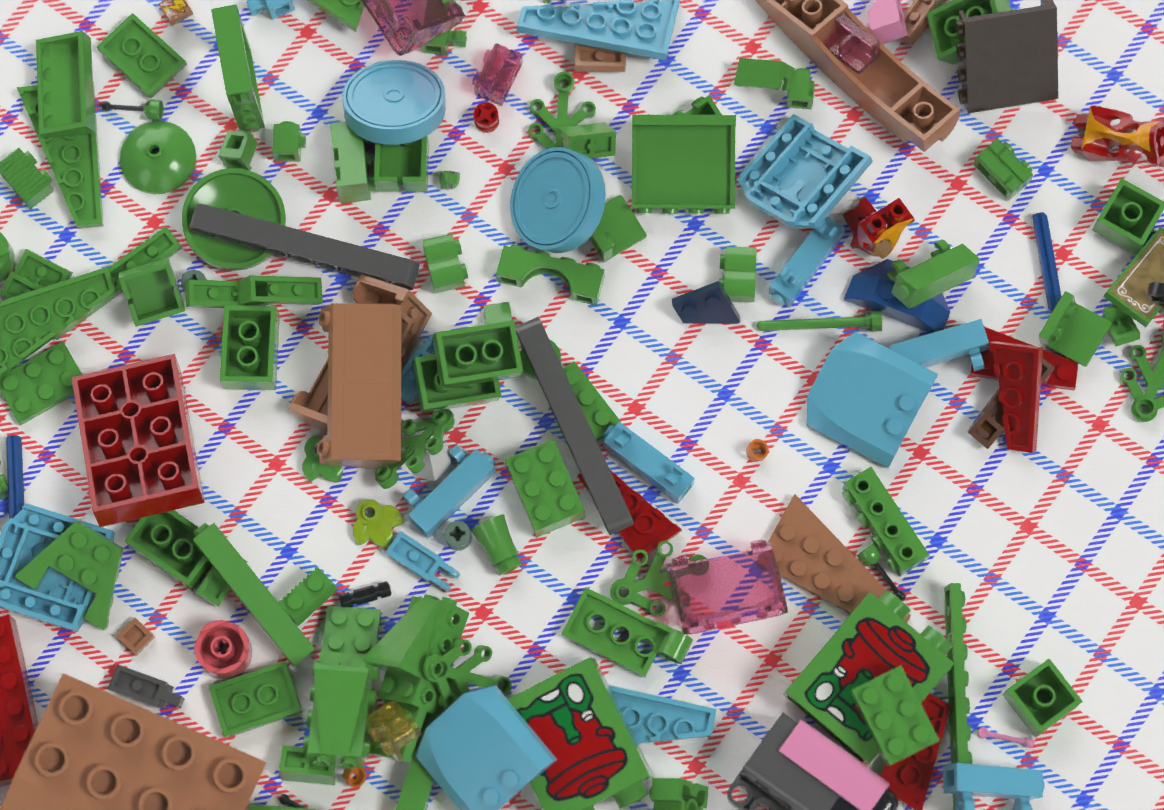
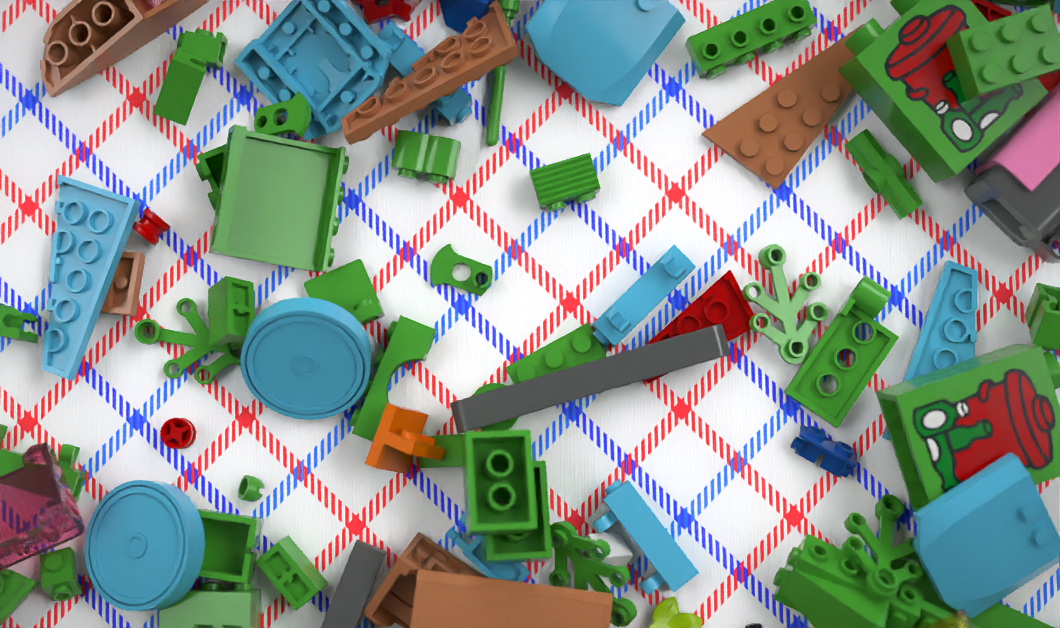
camera: 85 degrees left, 10 degrees up
medium azure hinge [385,531,460,593] -> none
bright green brick [422,233,468,293] -> none
sand green wheel [444,521,472,551] -> none
bright green plant [471,514,522,576] -> none
clear pink brick [472,43,523,106] -> none
bright green brick [505,439,585,538] -> none
clear pink windscreen [666,539,788,634] -> none
dark blue wing [672,281,740,324] -> none
orange hinge [746,439,769,462] -> none
hinge [857,543,906,601] -> none
none -> bright green bracket [39,547,83,601]
none -> red wheel [132,207,171,246]
none -> bright green piece [254,91,311,137]
none -> bright green hinge [255,535,329,611]
none -> nougat wing [341,0,520,145]
none -> orange bracket [365,403,446,474]
none -> bright green piece [430,243,493,297]
none -> bright green brick [529,152,601,213]
none -> blue hinge [790,424,857,478]
none -> bright green piece [844,128,924,220]

